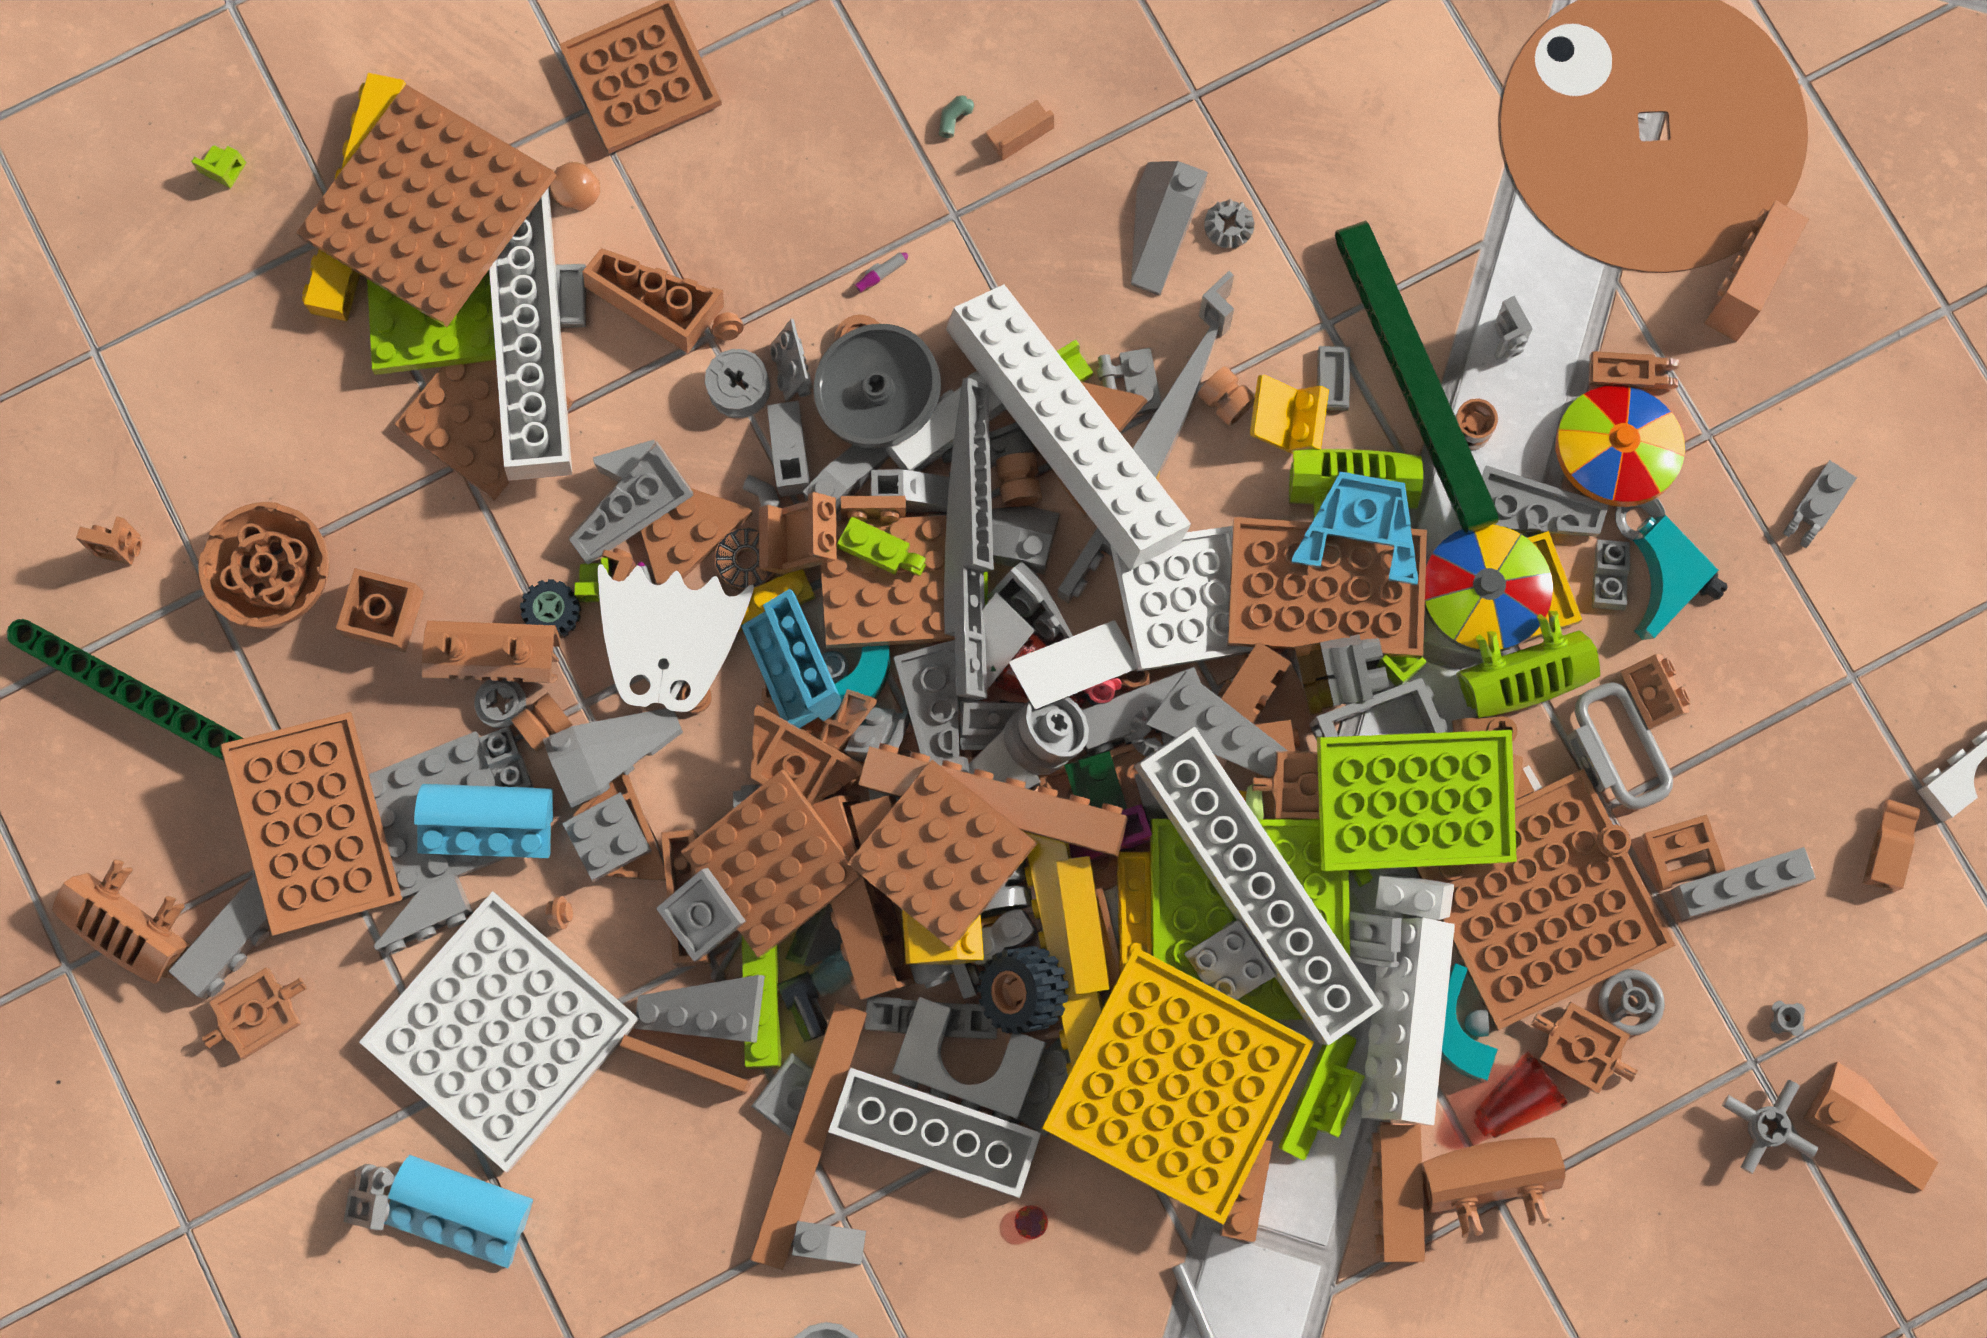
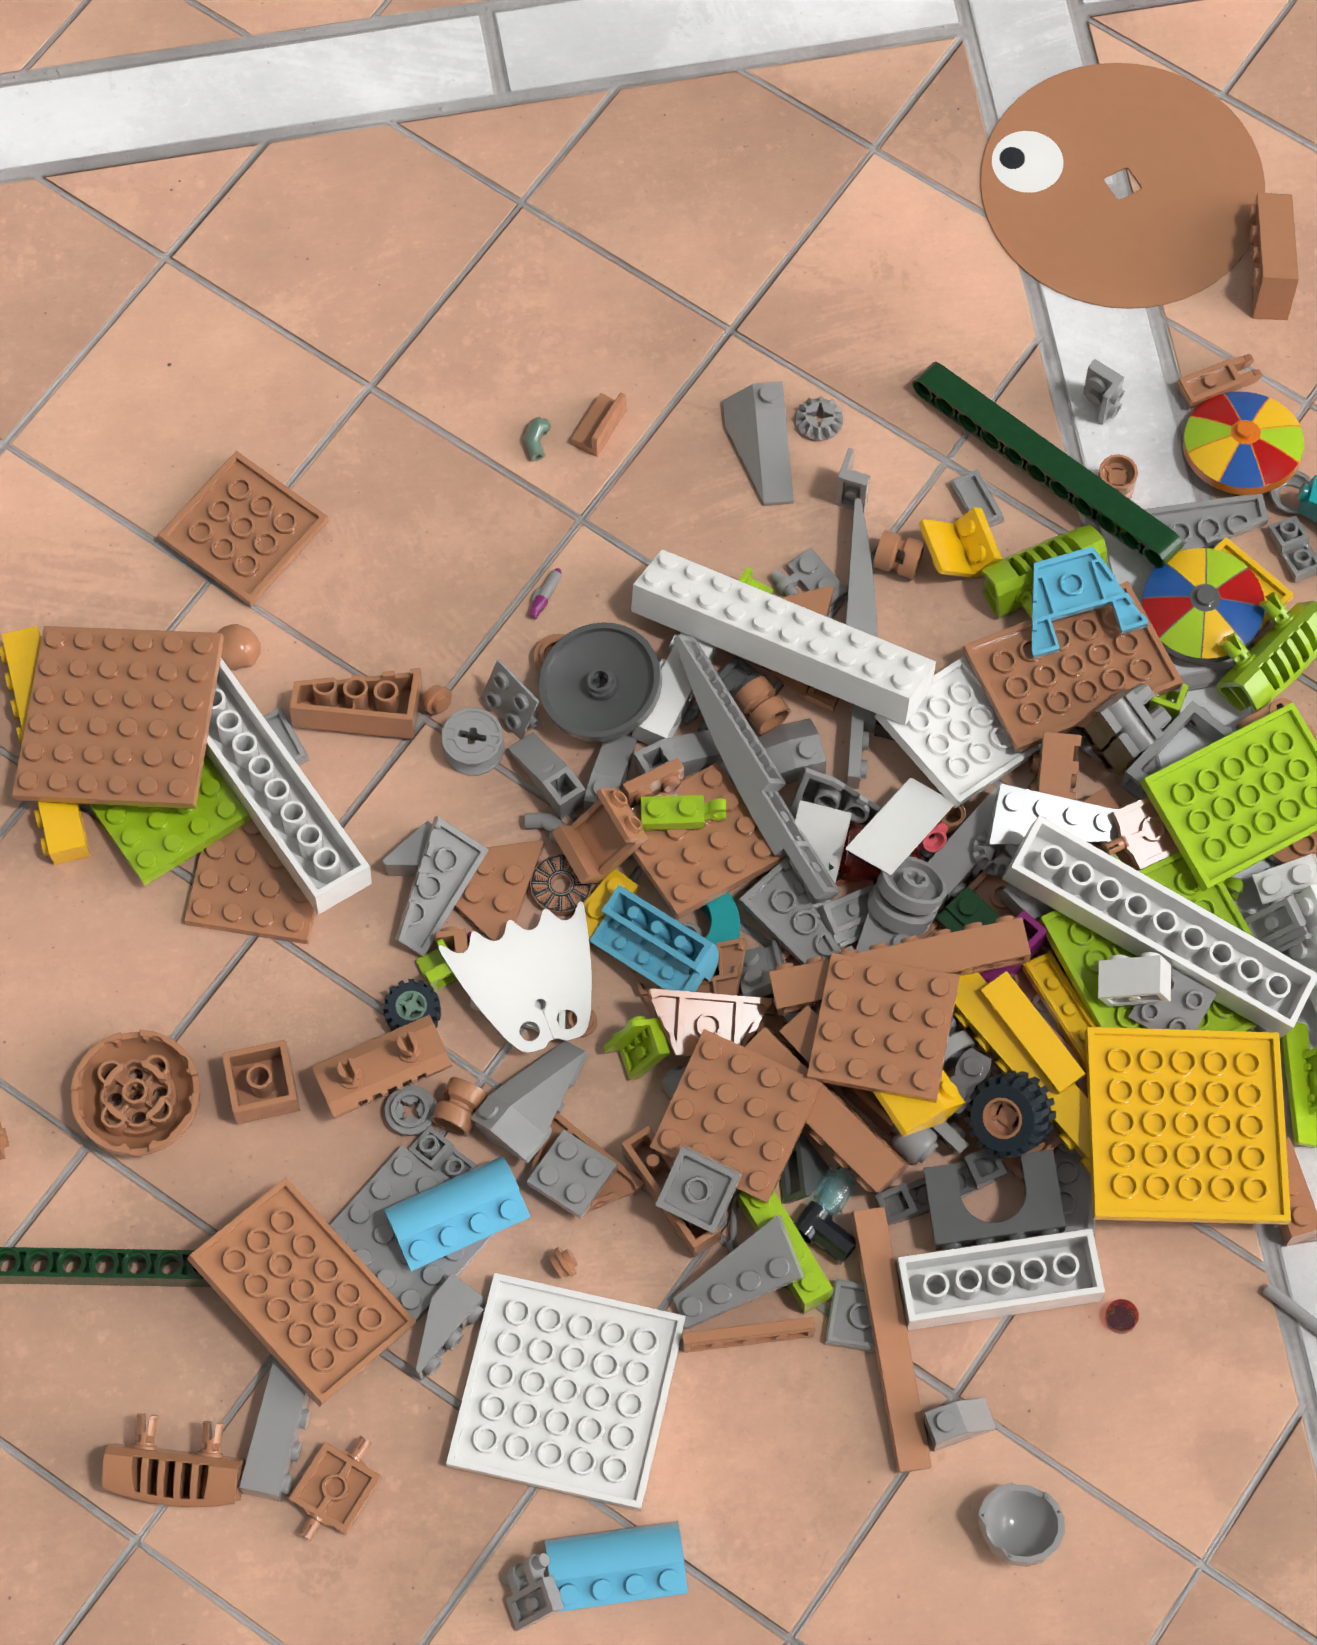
camera: 30 degrees left, 10 degrees down
none -> lime bracket [603,1016,670,1080]
none -> white brick [1098,952,1171,1007]

